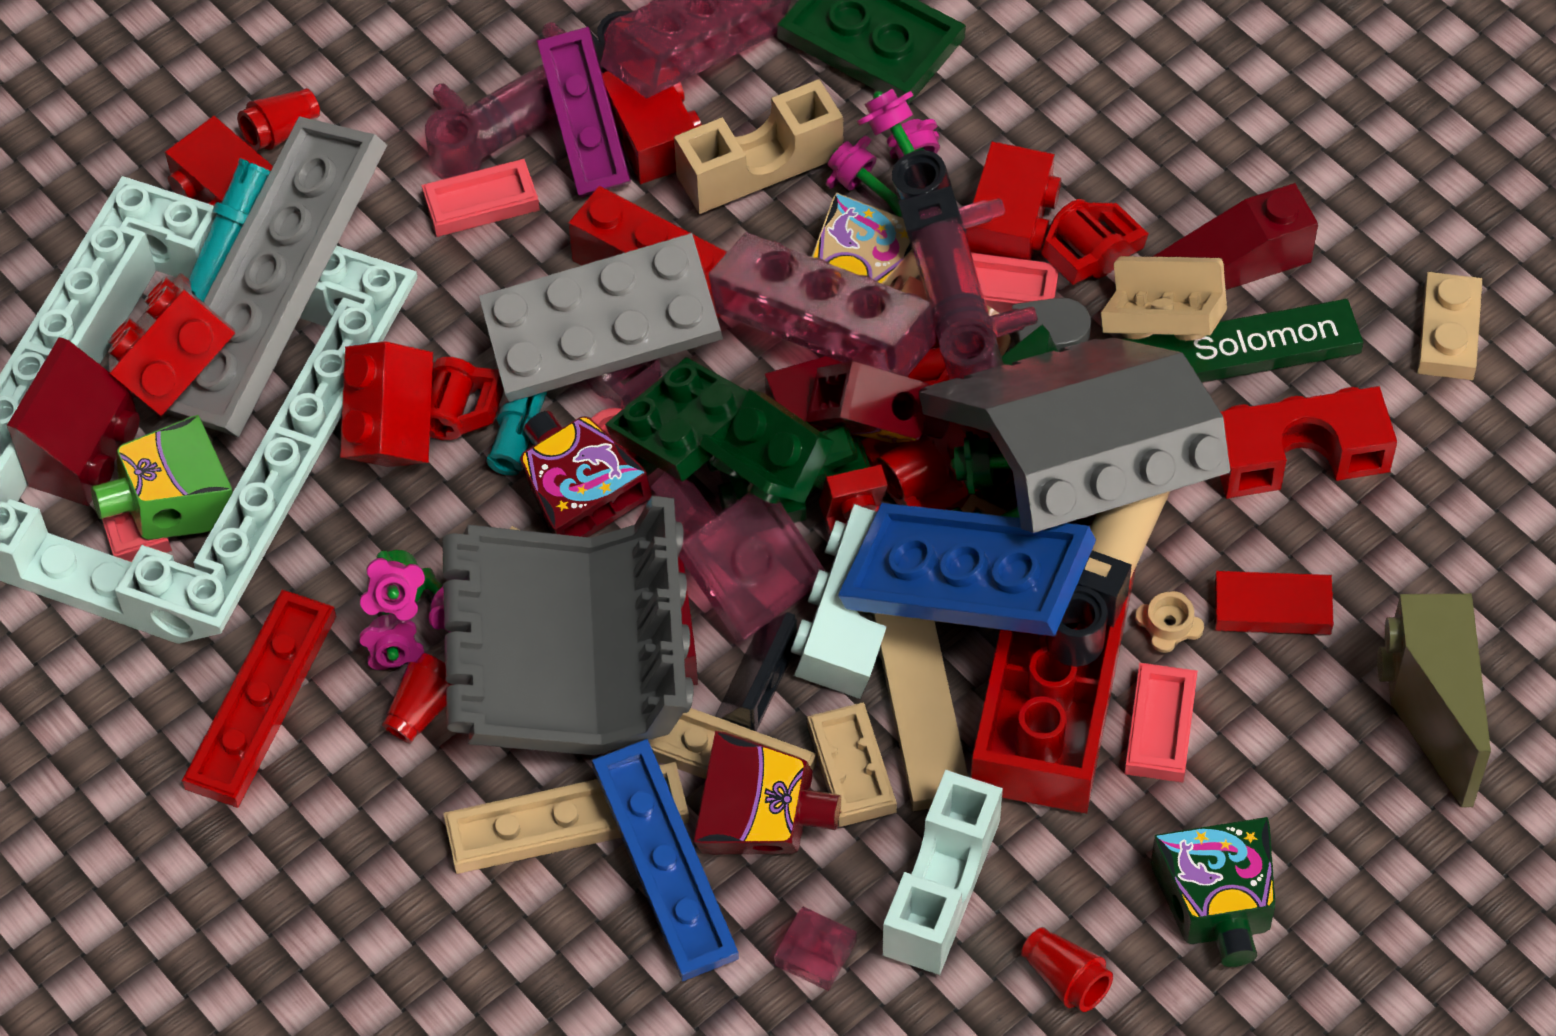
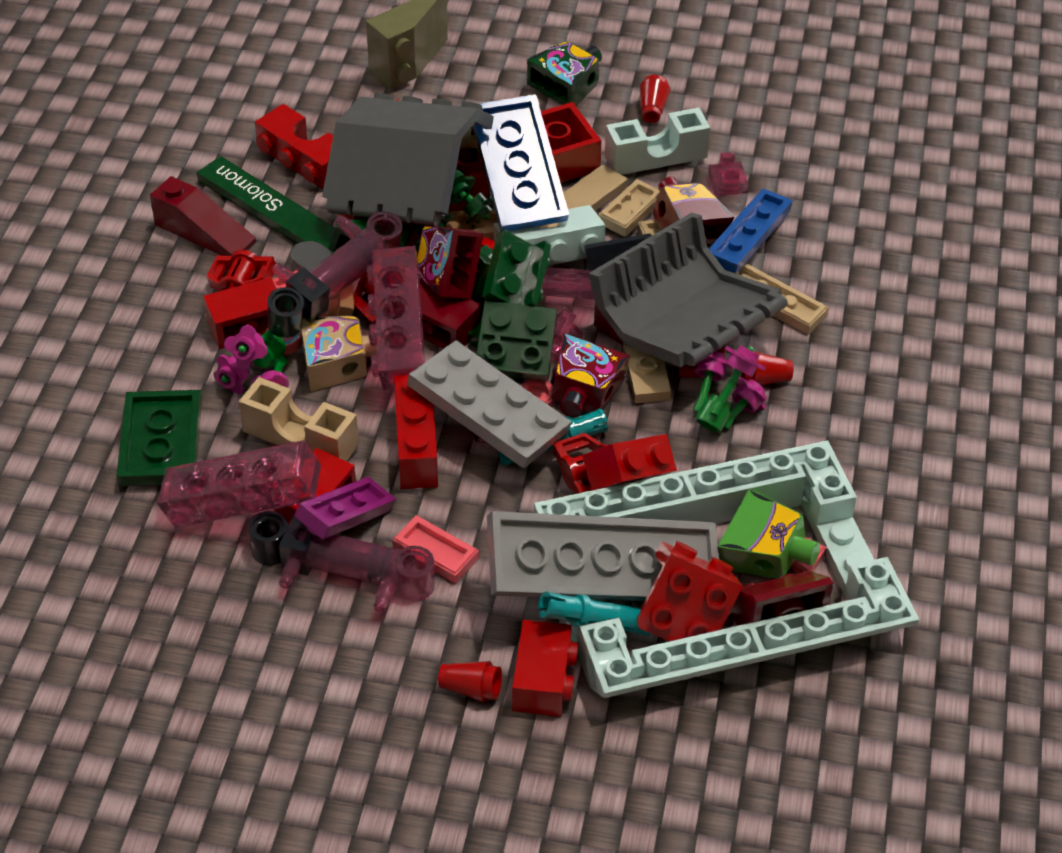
camera: 130 degrees left, 10 degrees down
red tile [182,589,337,808] -> none
tan bracket [1101,256,1227,341] -> none
tan plate [1418,272,1483,380] -> none

